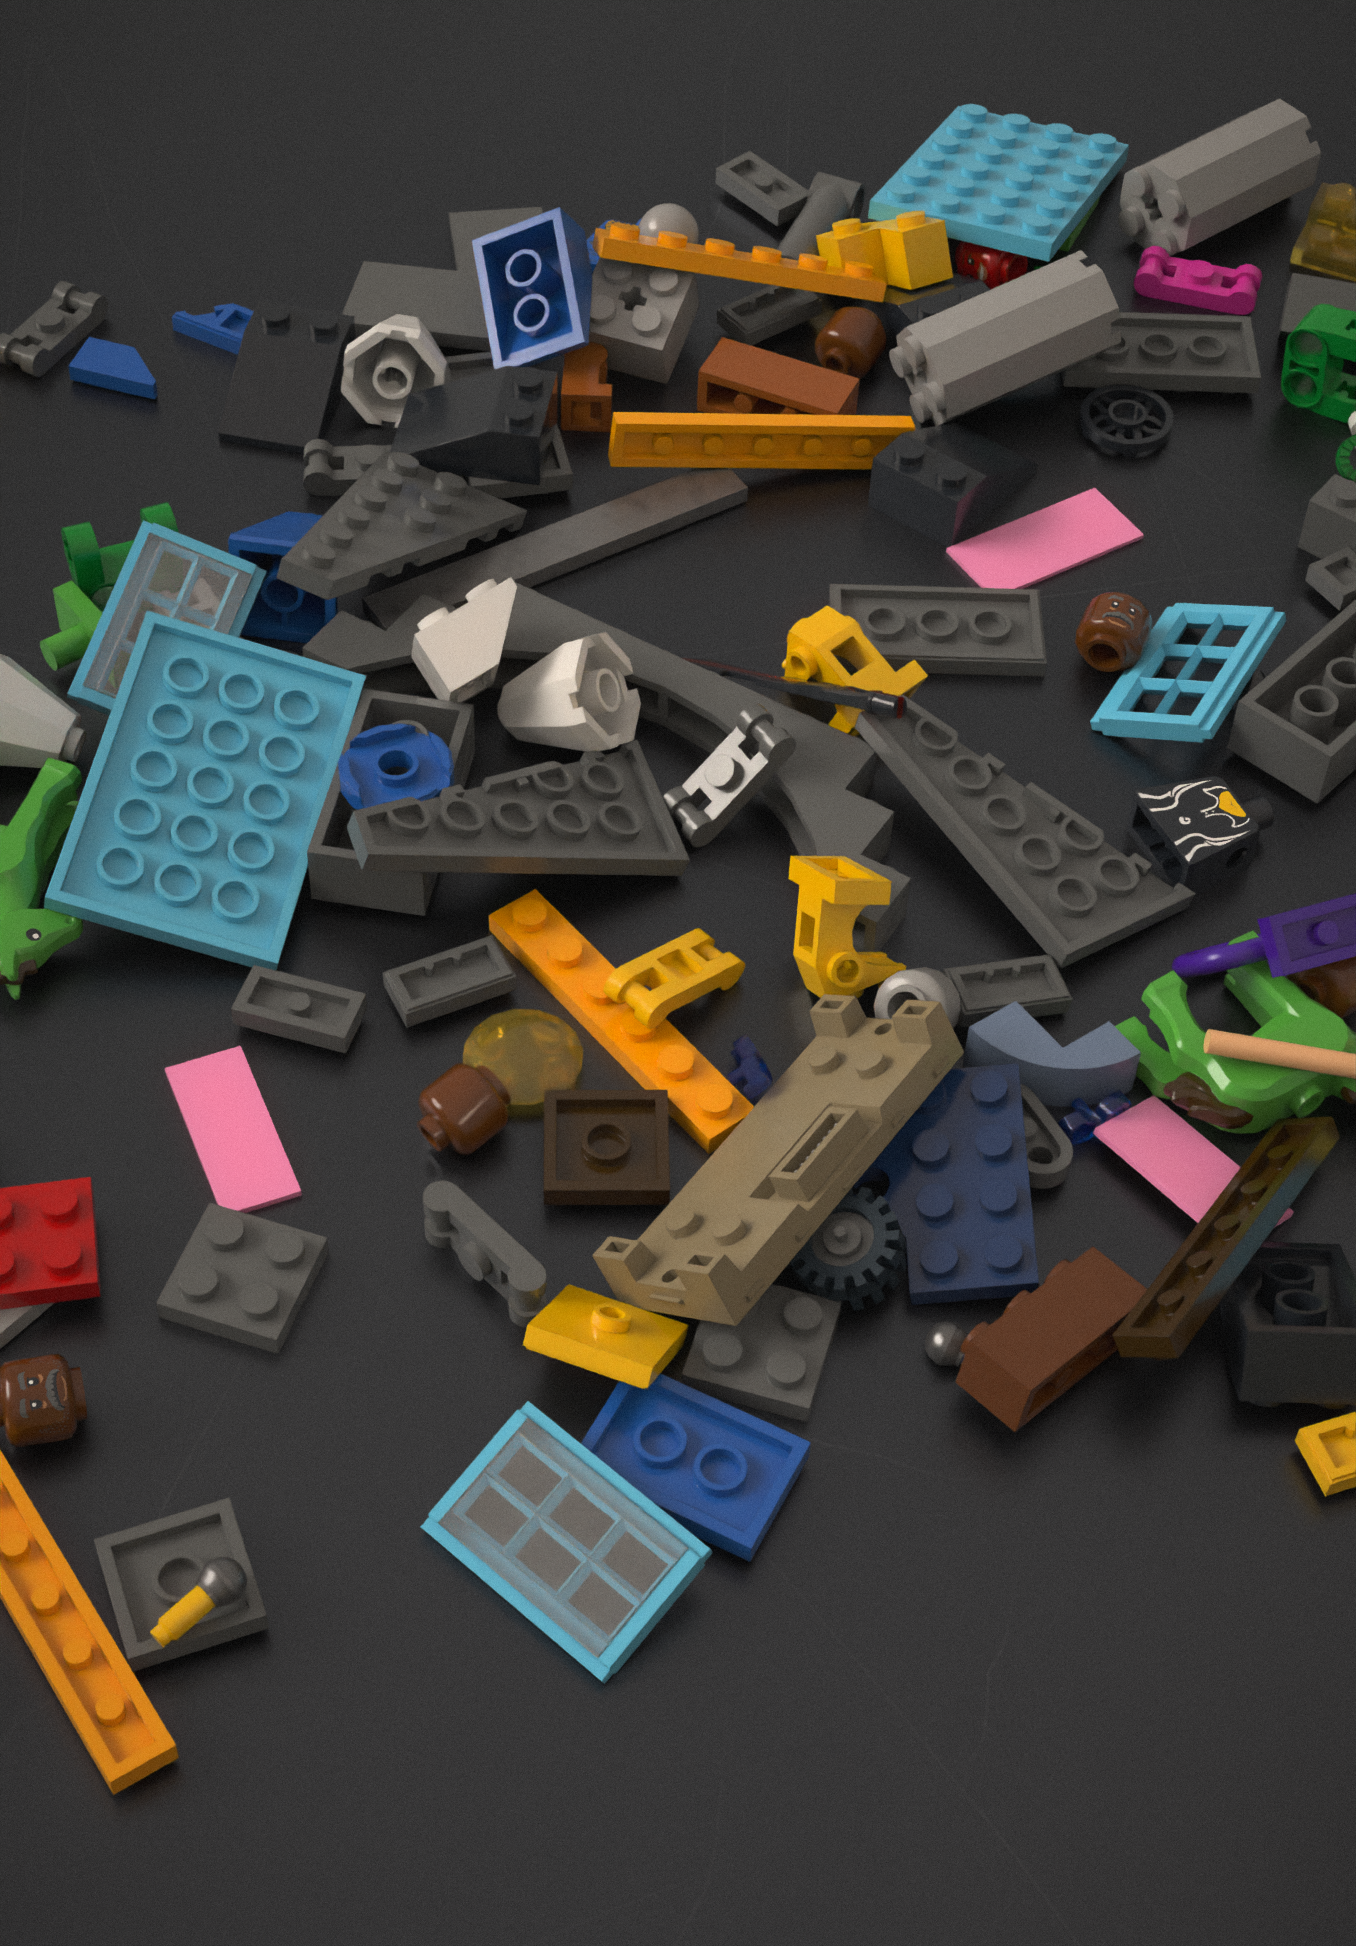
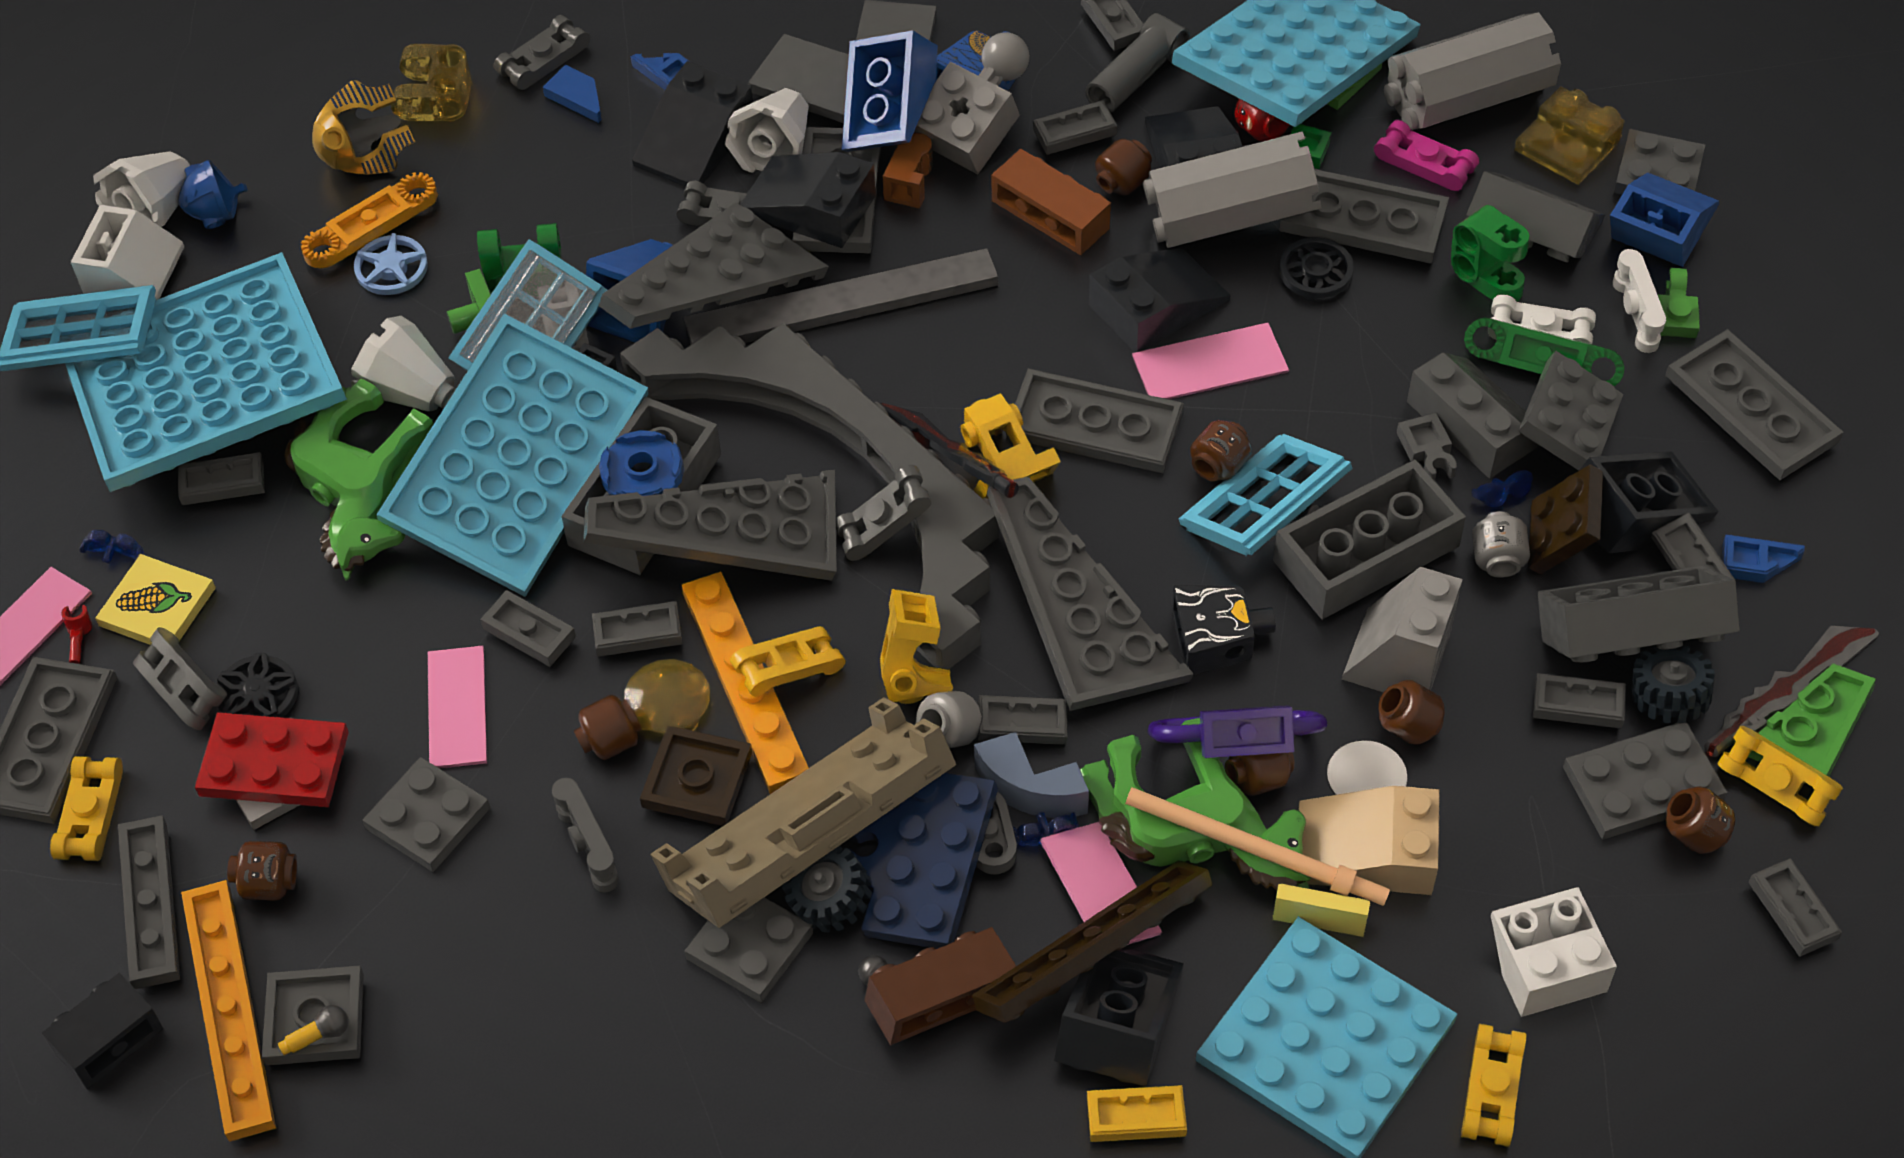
camera: 20 degrees right, 5 degrees up
white slope [411,577,517,703] -> none
clear piece [421,1401,713,1684] -> none
white cone [498,632,641,752] -> none
yellow plate [522,1284,689,1389] -> none
blue plate [581,1373,811,1562] -> none
light orange plate [592,223,887,303] -> none
light orange plate [608,412,916,469] -> none
clear blue piece [727,1034,773,1099] -> none
yellow brick [816,211,953,297] -> none

